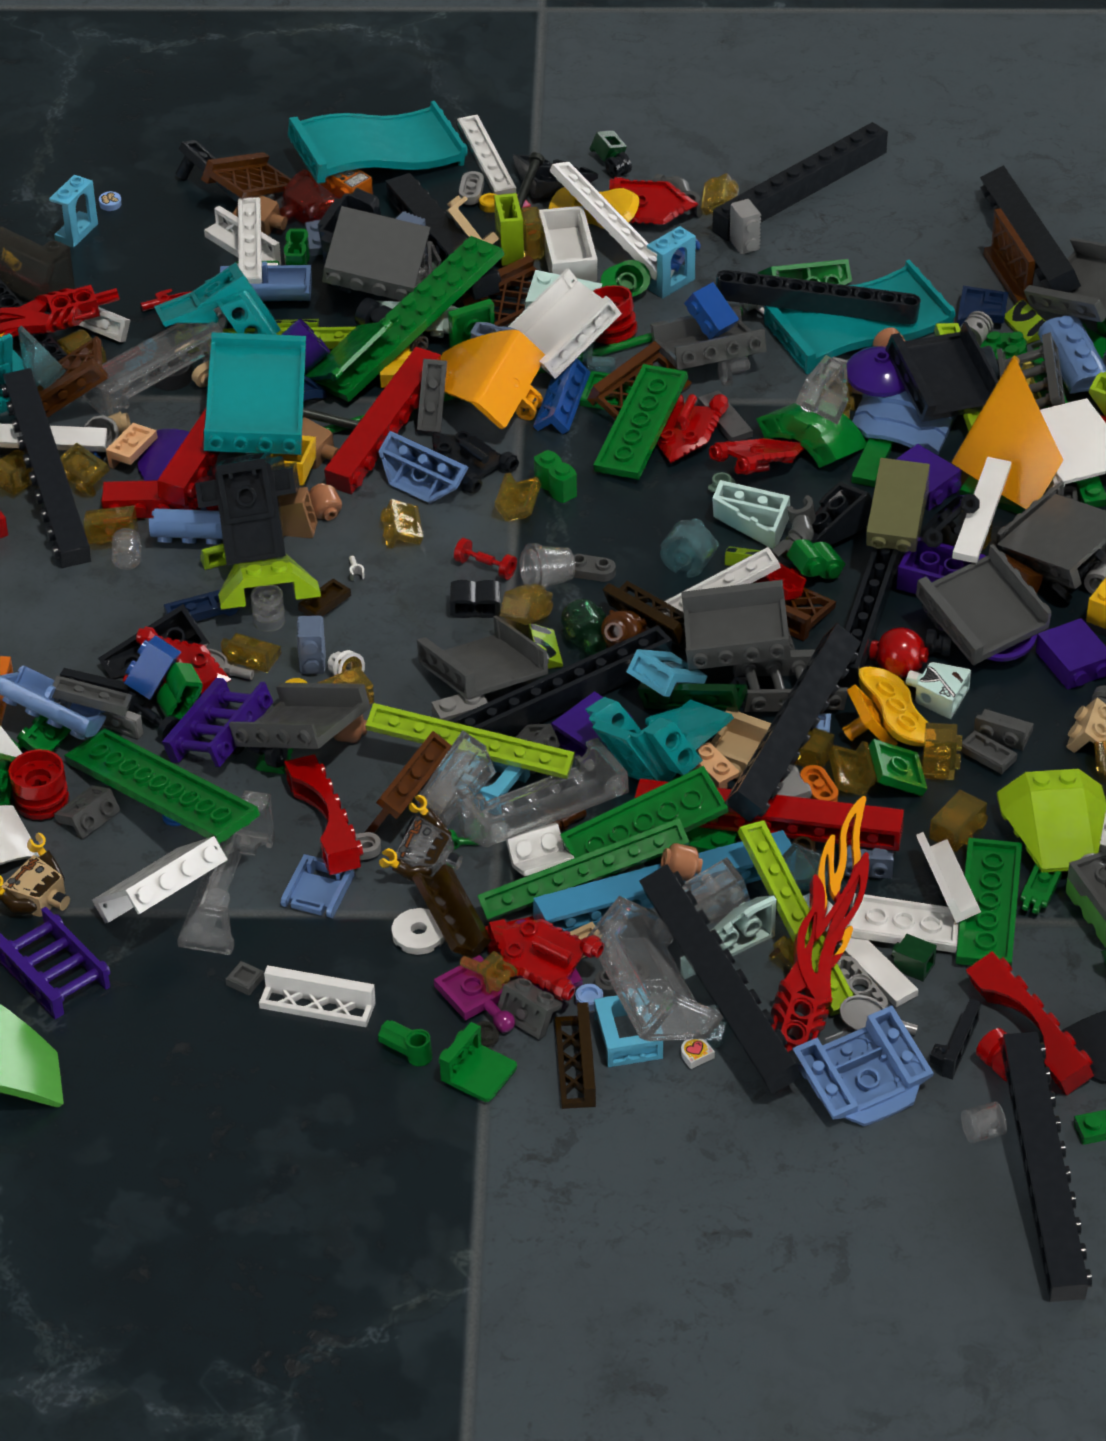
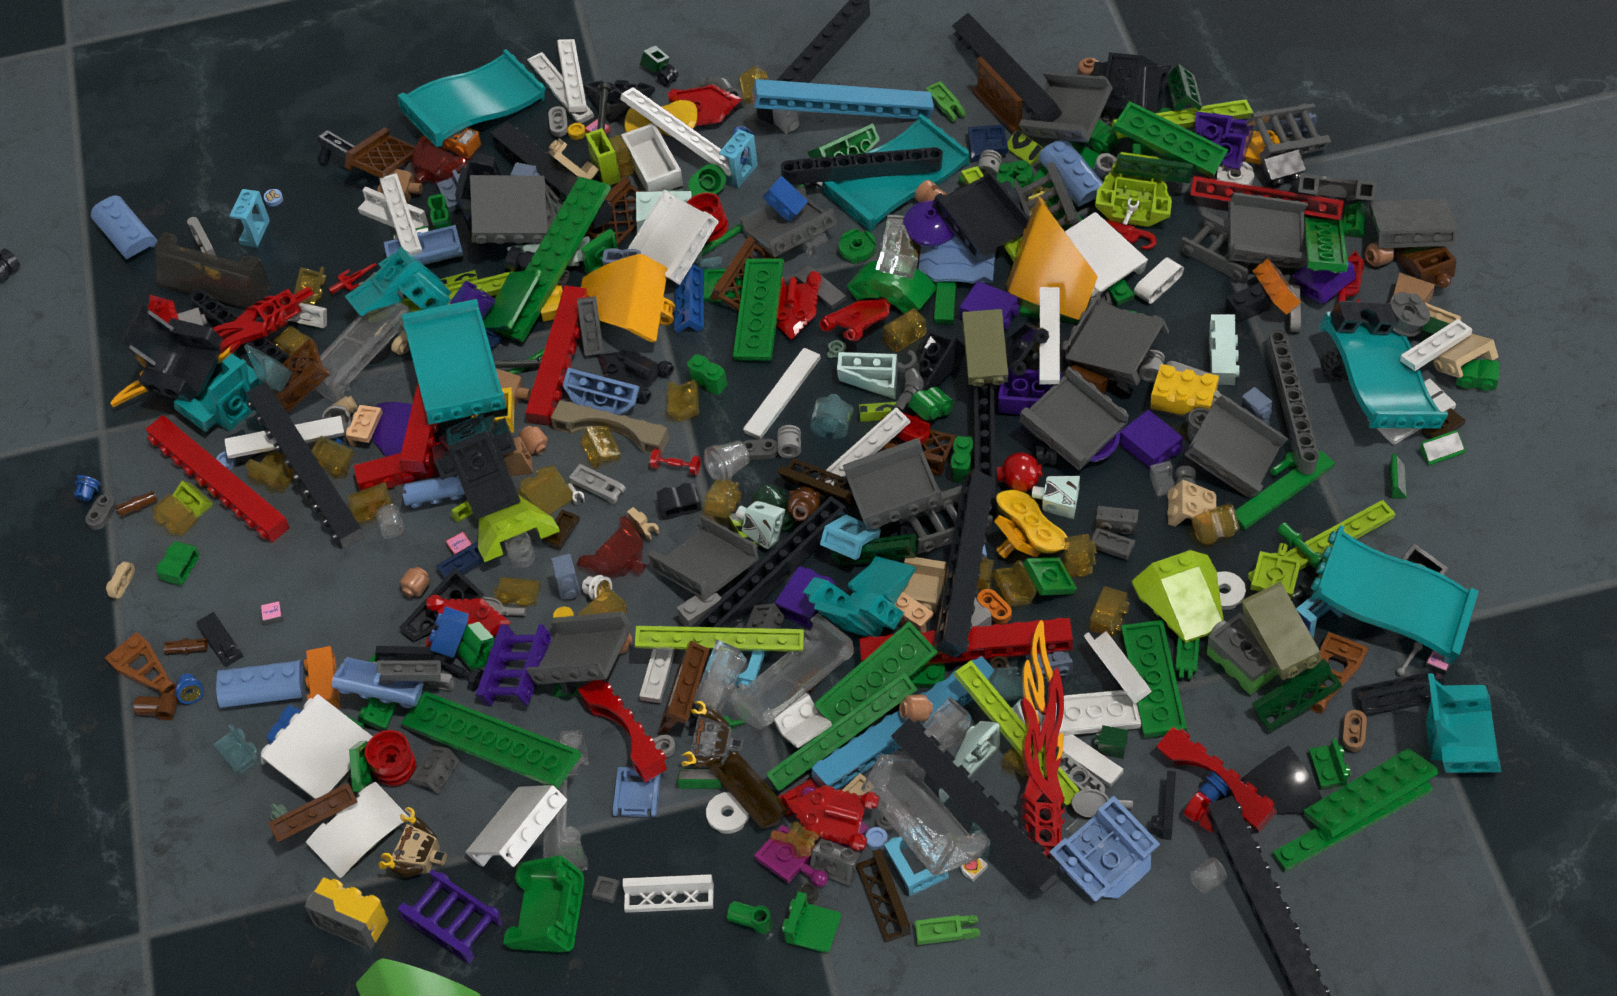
camera: 10 degrees left, 10 degrees up
none -> light grey plate [187,217,218,263]
none -> clear yellow bracket [293,267,326,306]
none -> nougat head [399,567,430,598]
none -> bright pink tile [446,532,471,555]
none -> green windscreen [503,855,584,952]
none -> clear yellow bracket [517,465,573,515]
none -> dark tan arch [551,400,669,455]
none -> white tile [557,39,587,112]
none -> light grey plate [569,464,626,505]
none -> clear red torso [576,515,646,576]
none -> tan plate [627,507,660,540]
none -> white plate [639,649,676,704]
none -> slope [677,768,723,789]
none -> light aqua torso [736,501,785,549]
none -> white tile [743,348,821,439]
none -> dark azure brick [752,79,934,119]
none -> light grey piece [778,425,801,458]
none -> green plate [839,229,876,264]
none -> clear yellow brick [884,308,926,353]
none -> bright green hinge [915,915,980,945]
none -> bright green hinge [925,81,966,123]
none -> green brick [951,436,974,483]
none -> clear panel [1150,461,1175,496]
none -> blue piece [1199,771,1232,803]

